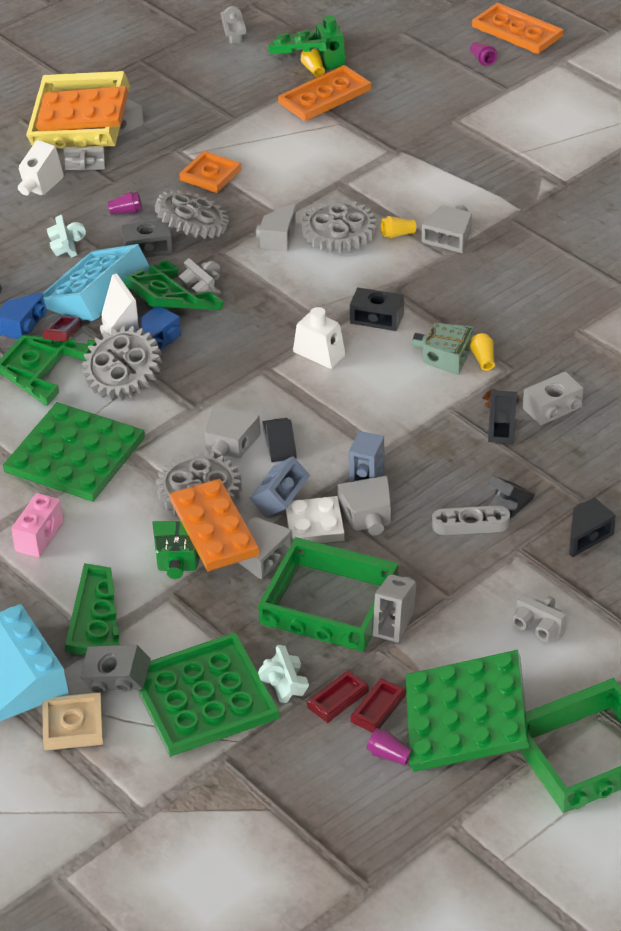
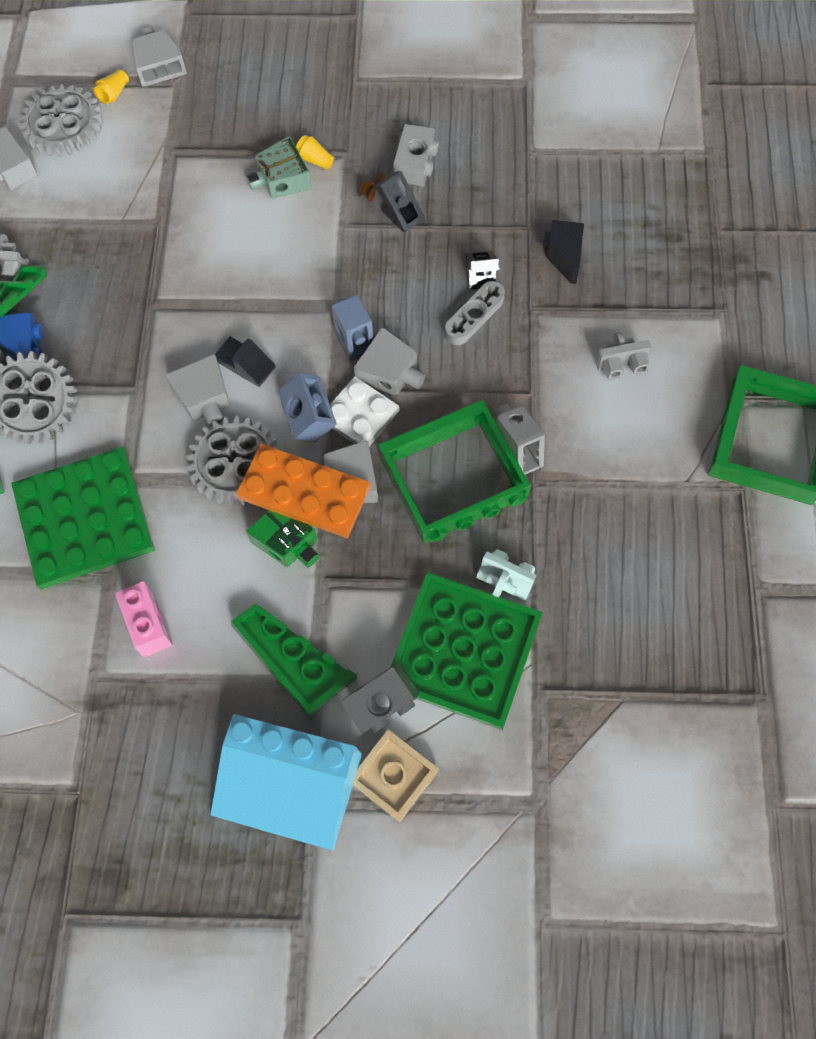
camera: 45 degrees left, 25 degrees up
white torso [293,307,345,369] -> none
dark red tile [307,670,369,723] -> none
black brick [350,287,404,331] -> none
dark red tile [350,678,406,733] -> none
magenta cone [366,728,413,766] -> none
green plate [406,649,530,772] -> none

